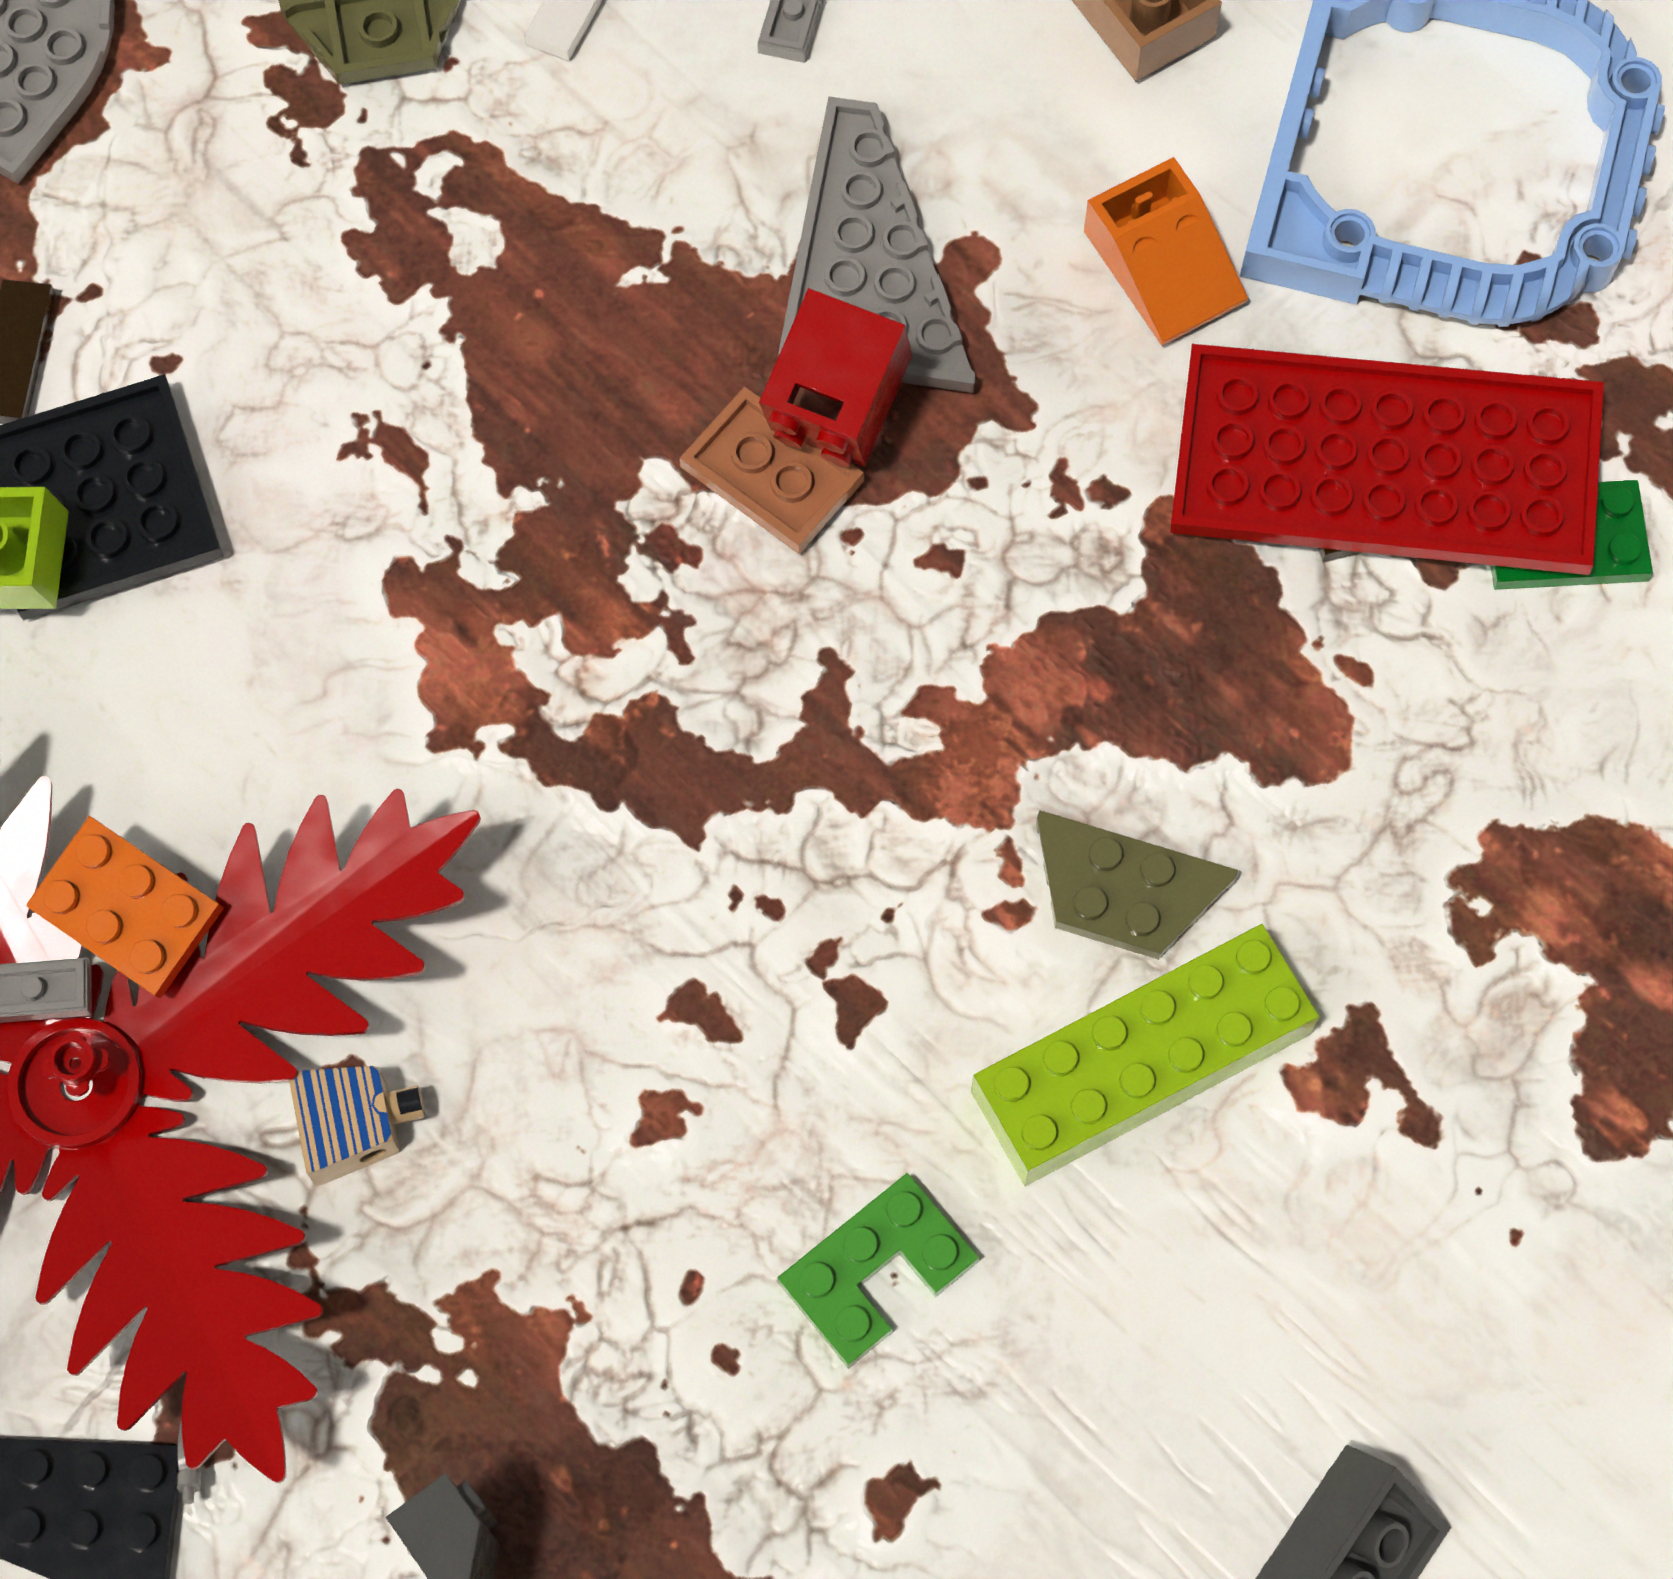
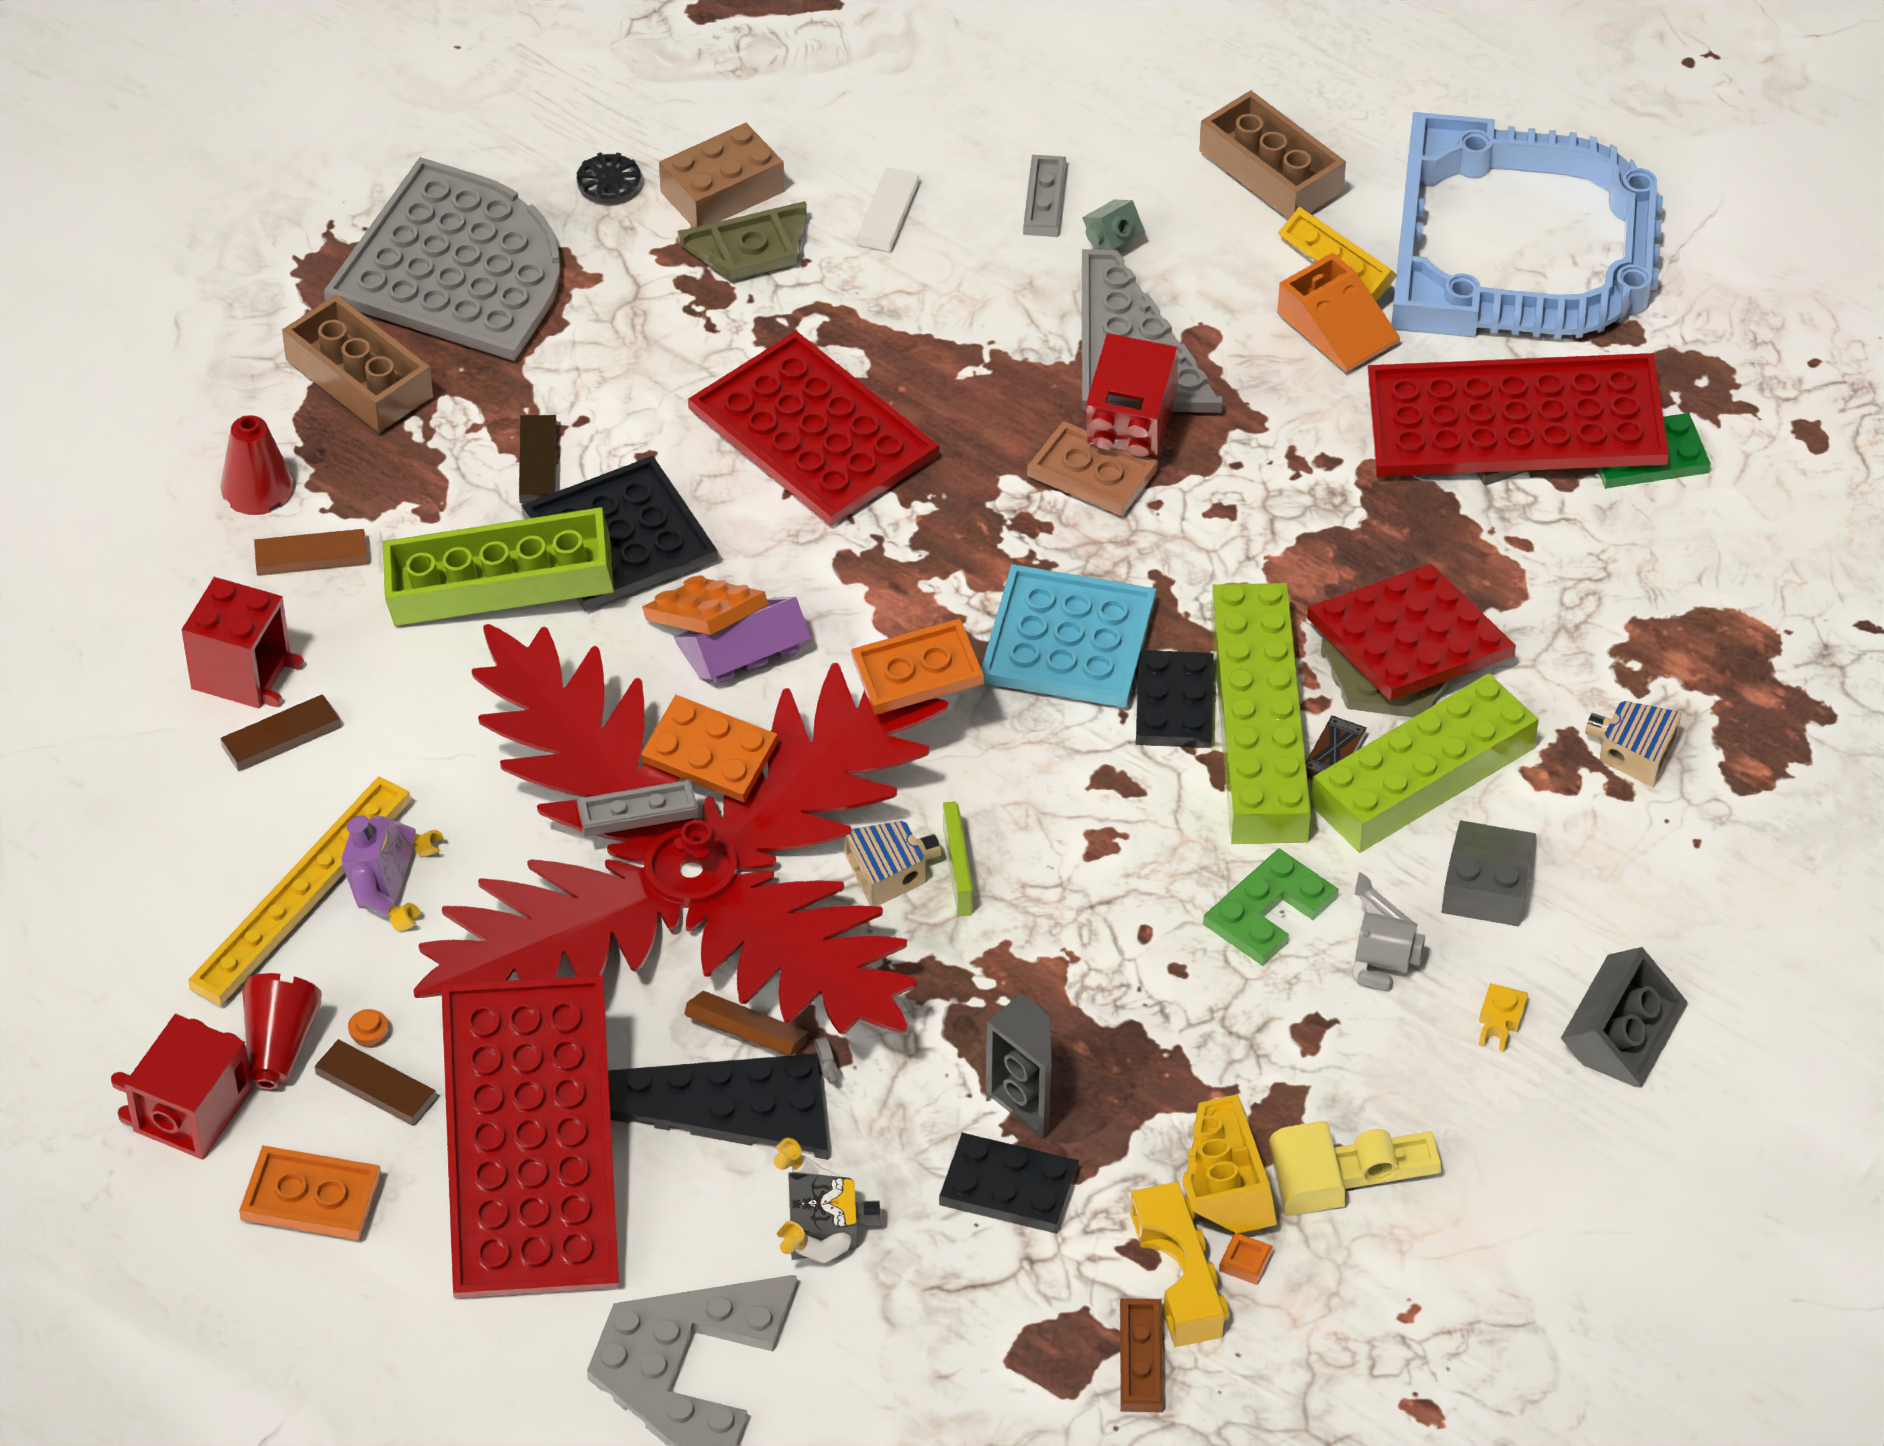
camera: 10 degrees left, 20 degrees down
none -> orange plate [642,575,769,635]
none -> medium lavender slope [674,597,811,683]
none -> dark orange tile [684,990,809,1056]
none -> red plate [688,330,939,526]
none -> orange plate [851,618,984,715]
none -> lime tile [943,801,973,917]
none -> medium azure plate [981,564,1156,708]
none -> sand green brick [1082,199,1145,250]
none -> black plate [1135,650,1214,748]
none -> lime brick [1211,583,1311,844]
none -> yellow plate [1277,206,1397,302]
none -> tile [1305,715,1367,780]
none -> red plate [1307,563,1516,701]
none -> light grey piece [1352,872,1425,990]
none -> dark grey slope [1441,820,1536,926]
none -> yellow plate [1479,983,1528,1052]
none -> tan torso [1585,701,1682,787]

